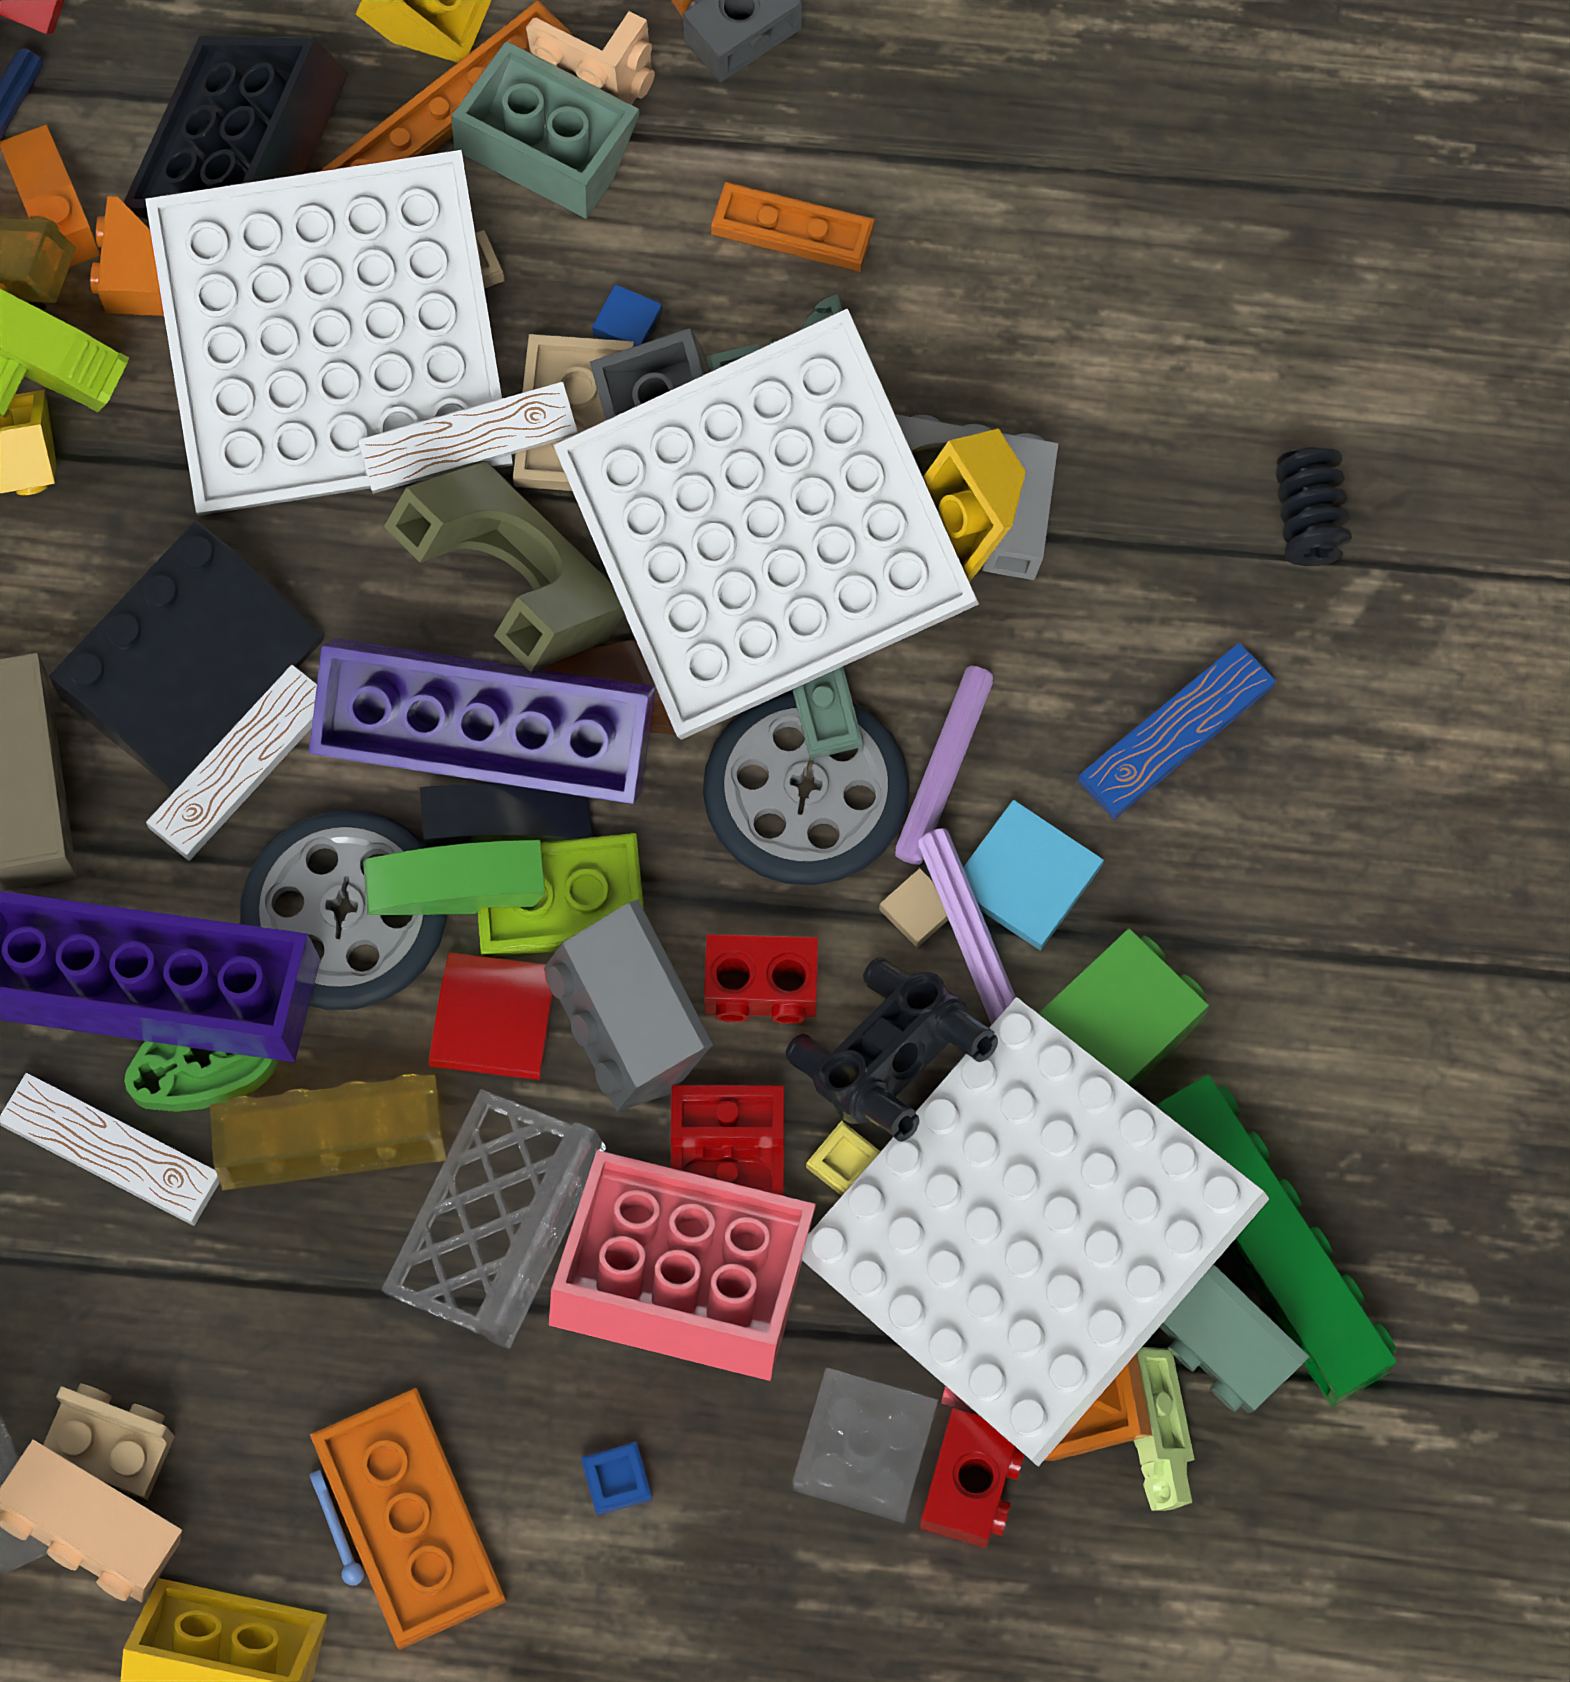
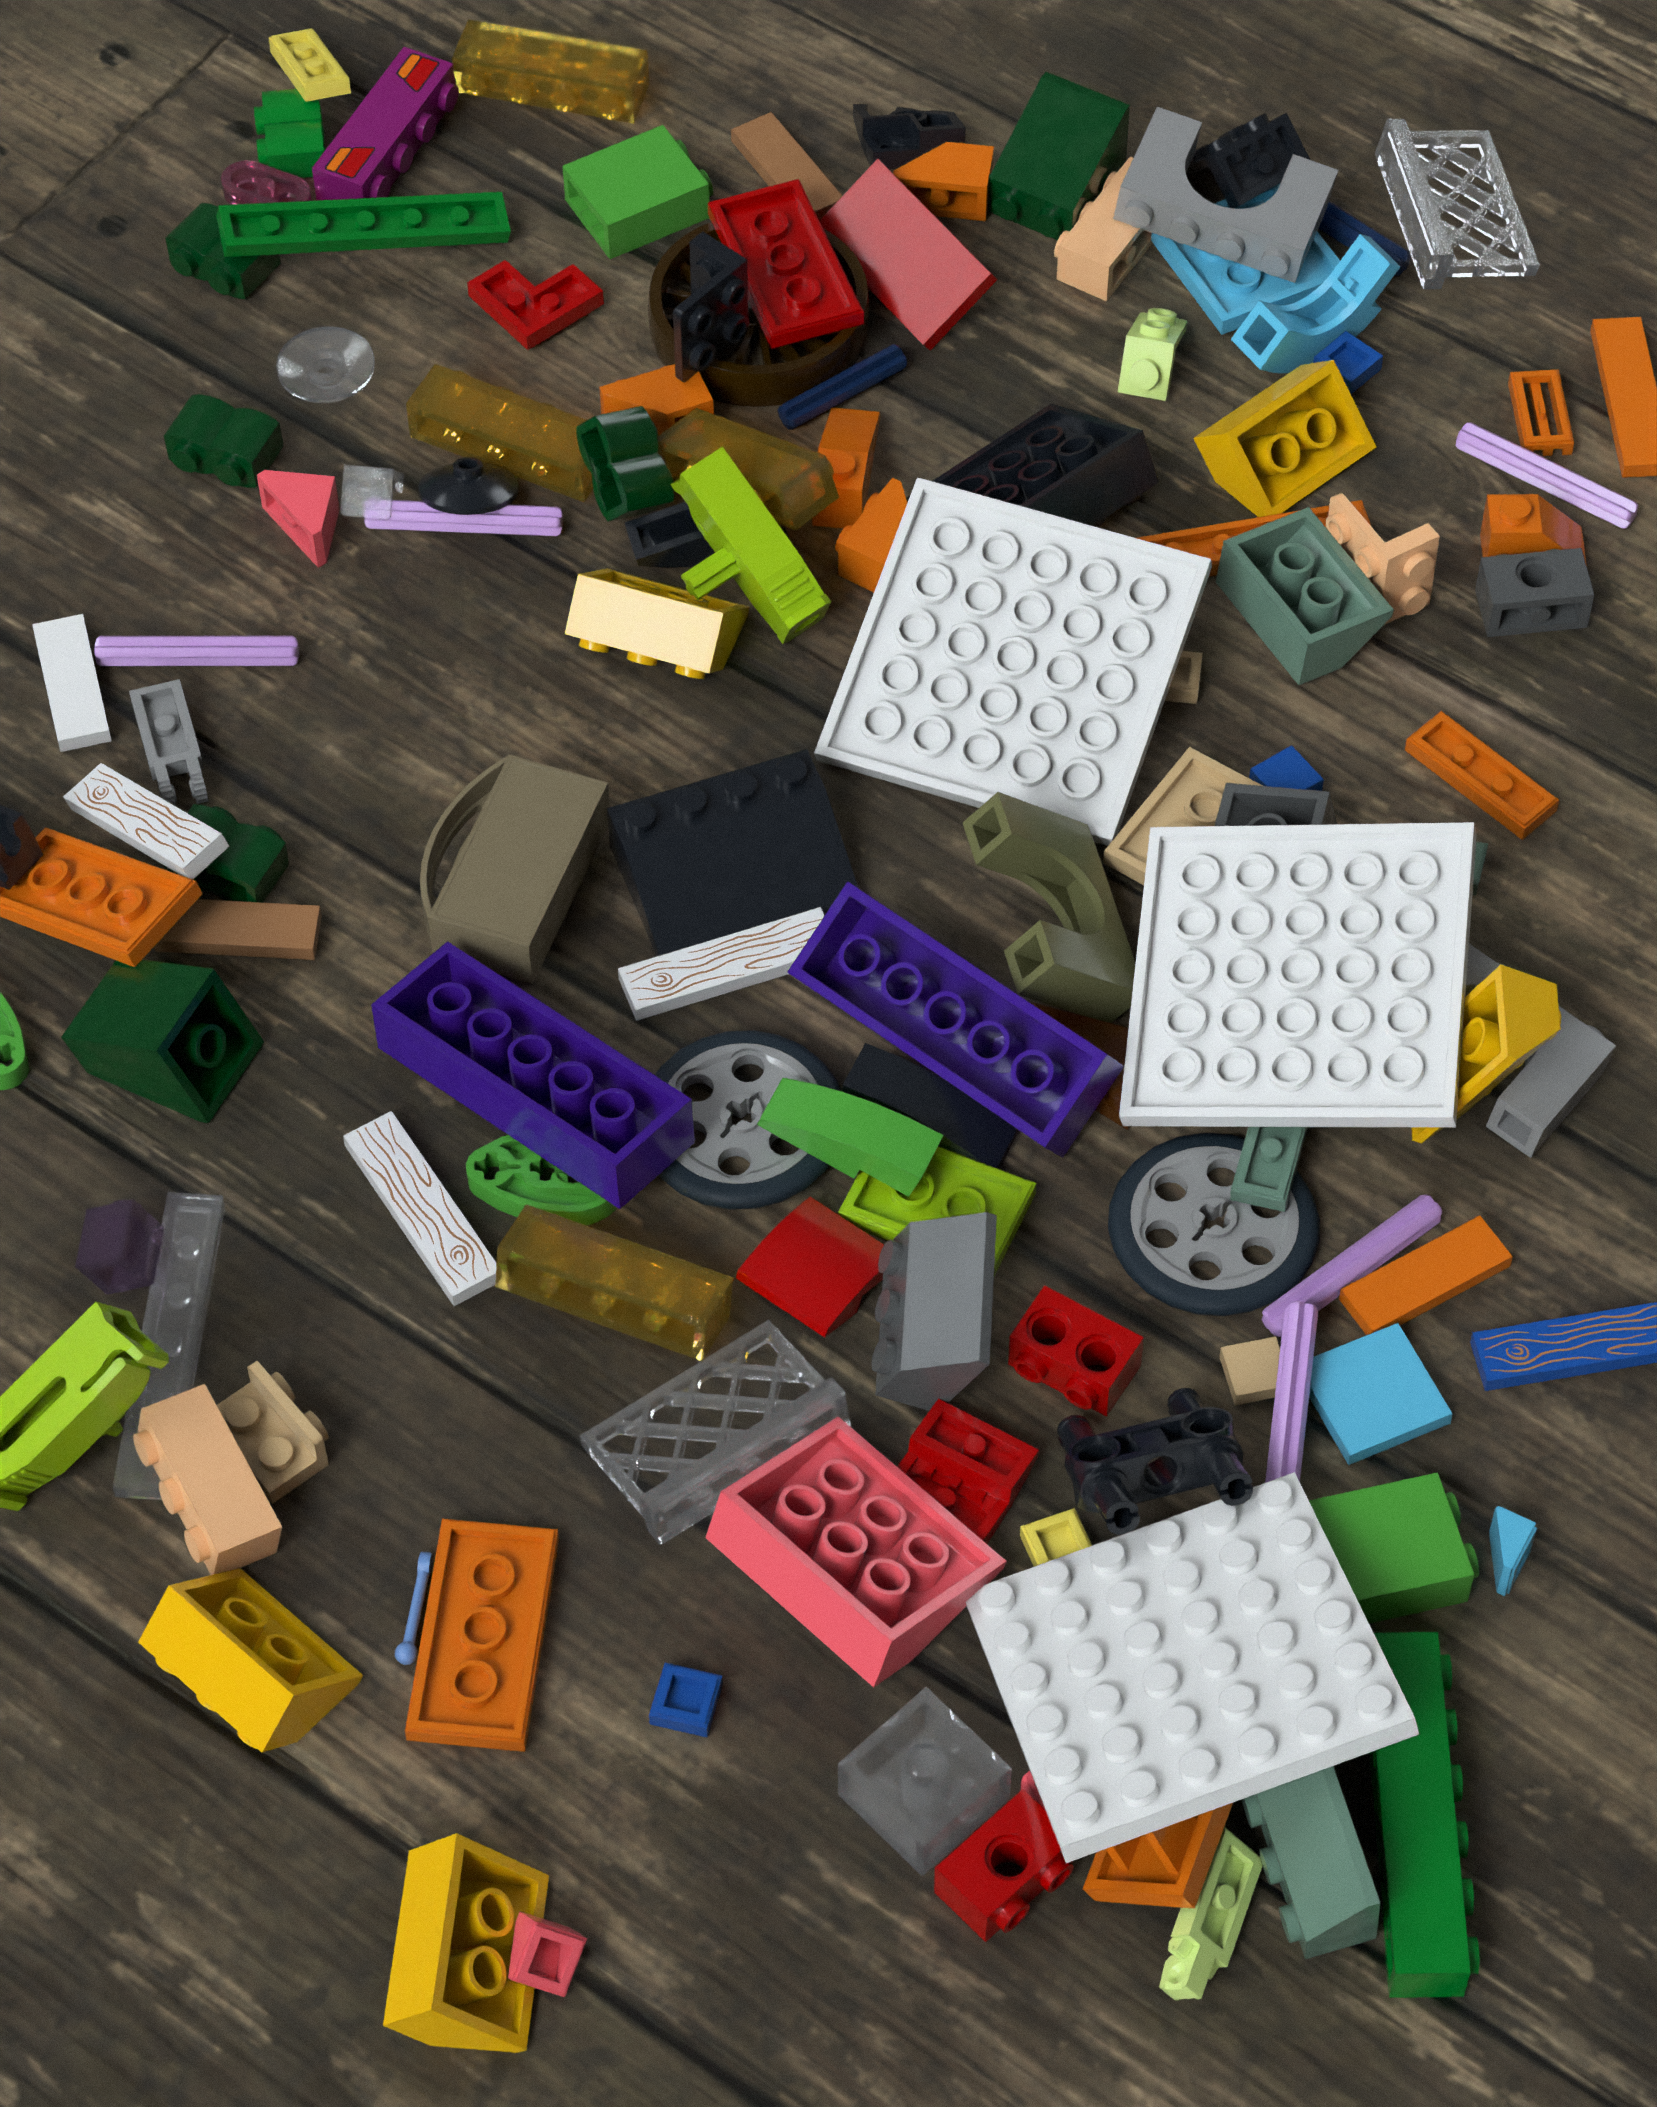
camera: 30 degrees right, 15 degrees down
white tile [357,382,578,494] -> none
none -> orange tile [1339,1215,1513,1335]
none -> medium azure slope [1489,1506,1537,1596]

